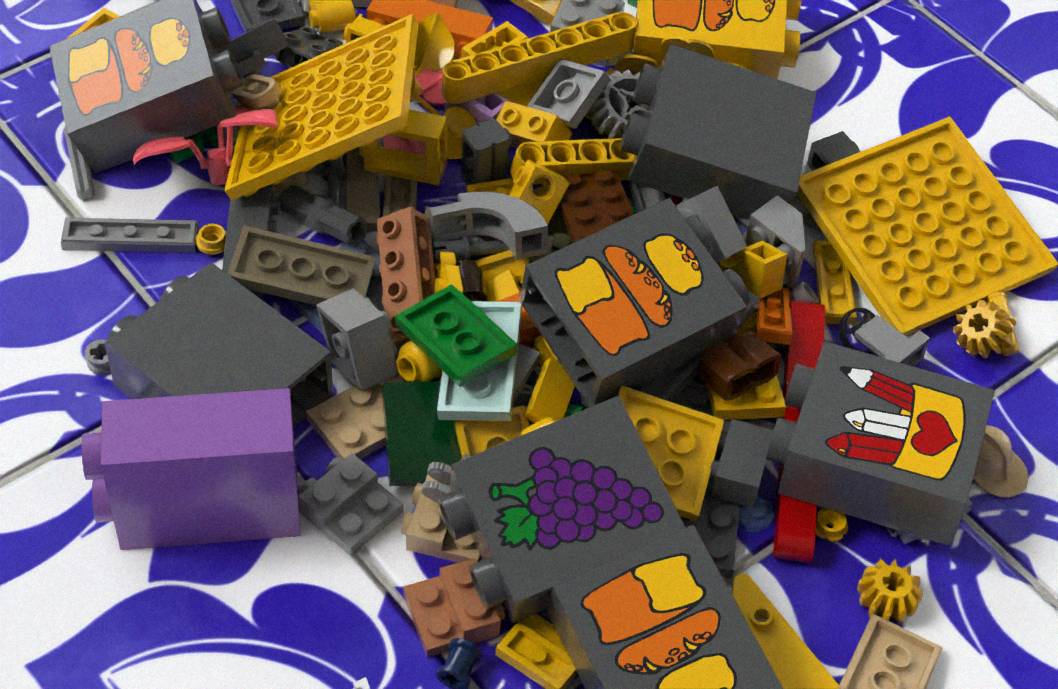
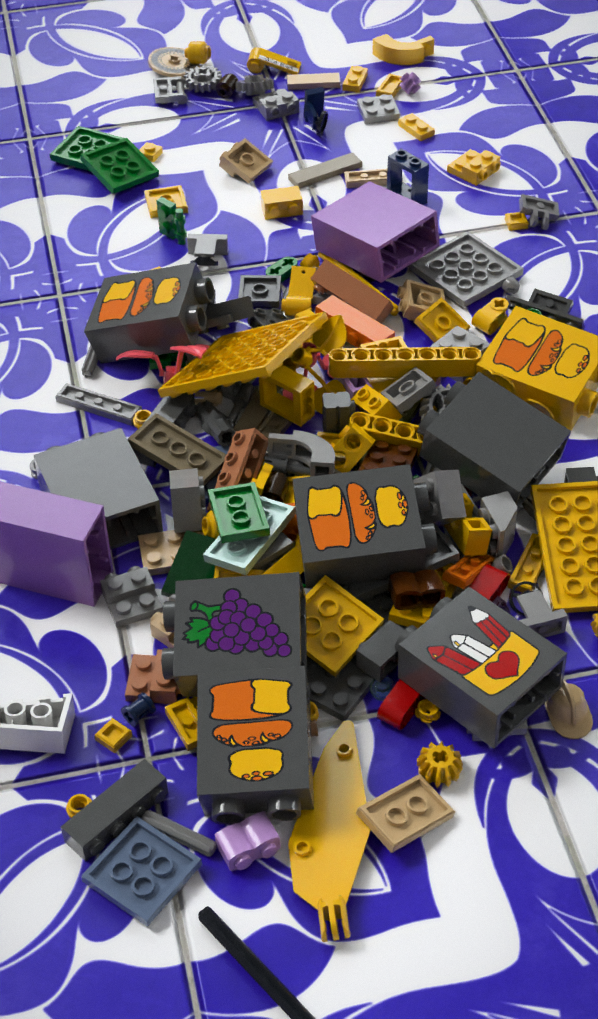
camera: 30 degrees right, 5 degrees down
tan plate [232,74,281,109] -> none

